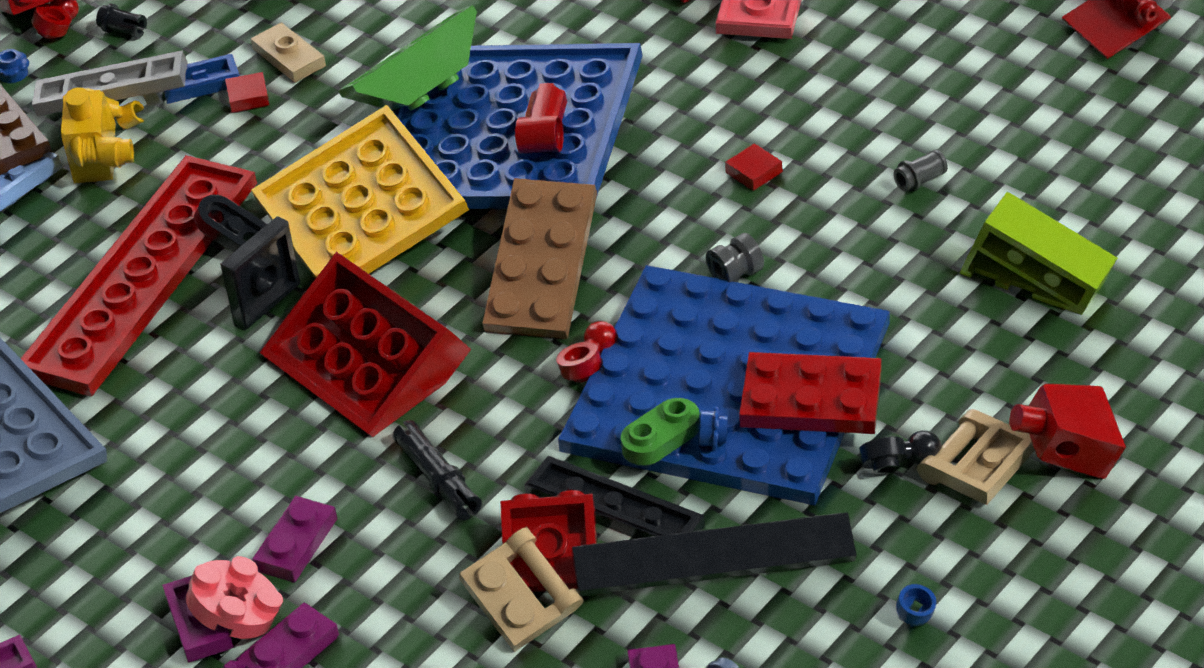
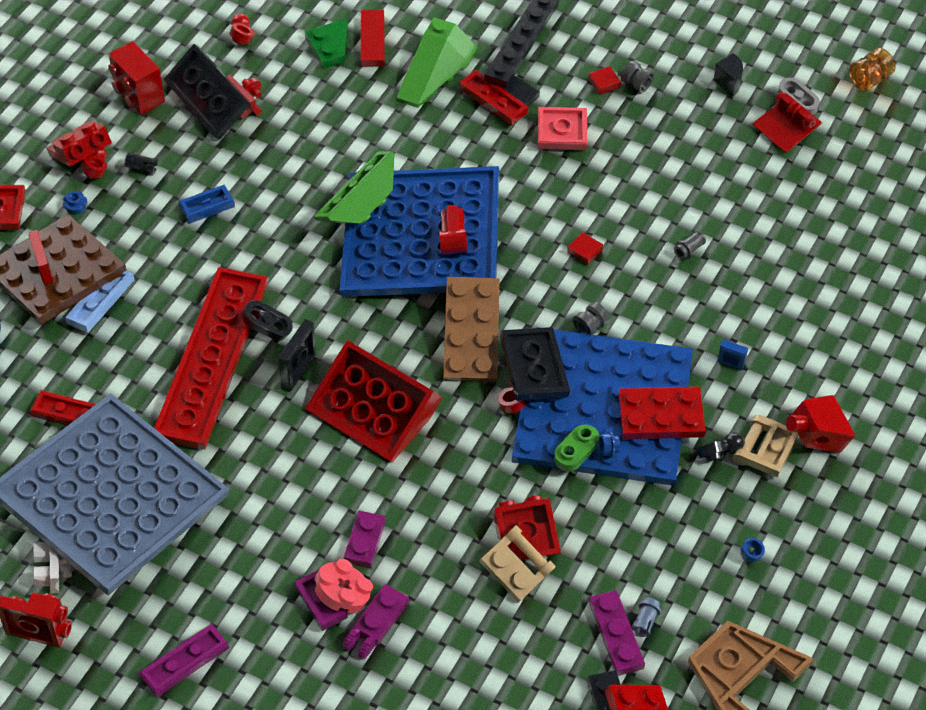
camera: 15 degrees left, 10 degrees up
light grey hinge [32,50,187,116] -> none
yellow torso [61,87,144,183] -> none
red tile [225,72,270,113] -> none
tan plate [251,22,326,82] -> none
yellow plate [251,105,469,279] -> none
black pin [393,420,482,520] -> none
black tile [525,456,705,539] -> none
black tile [571,512,857,596] -> none
lime wedge [959,191,1118,315] -> none
none -> black plate [500,327,570,401]
none -> blue tile [717,339,748,370]

